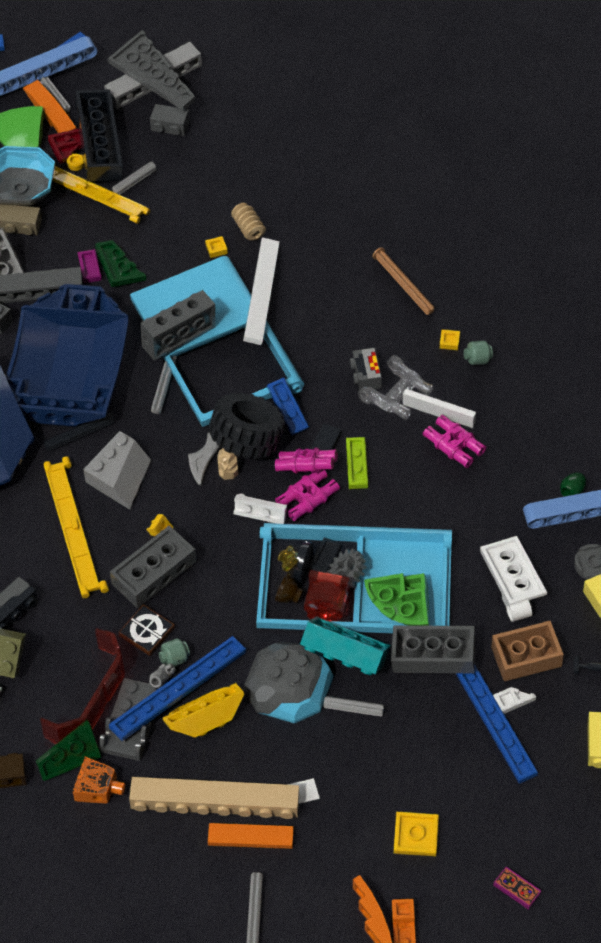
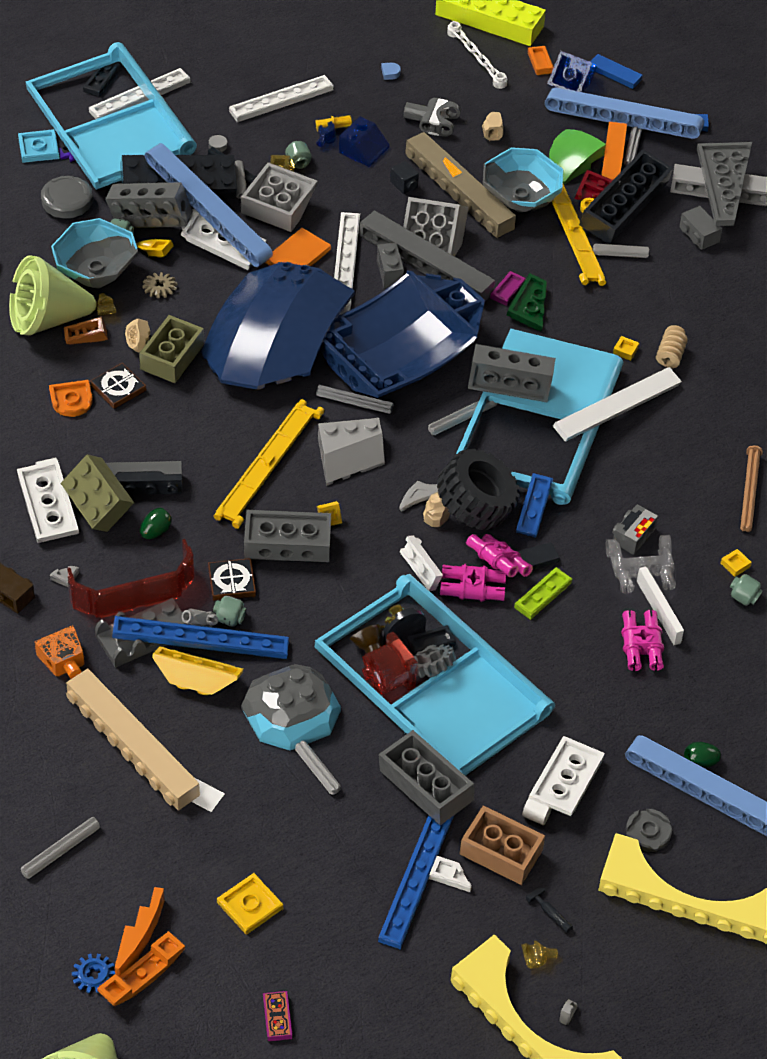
camera: 40 degrees right, 5 degrees down
dark green wing [36,720,101,781] -> none
orange tile [208,823,294,849] -> none
teal brick [300,616,391,675] -> none
bright green brick [364,573,429,626] -> none
none -> light grey tile [50,566,79,587]
none -> dark green animal [140,508,172,539]

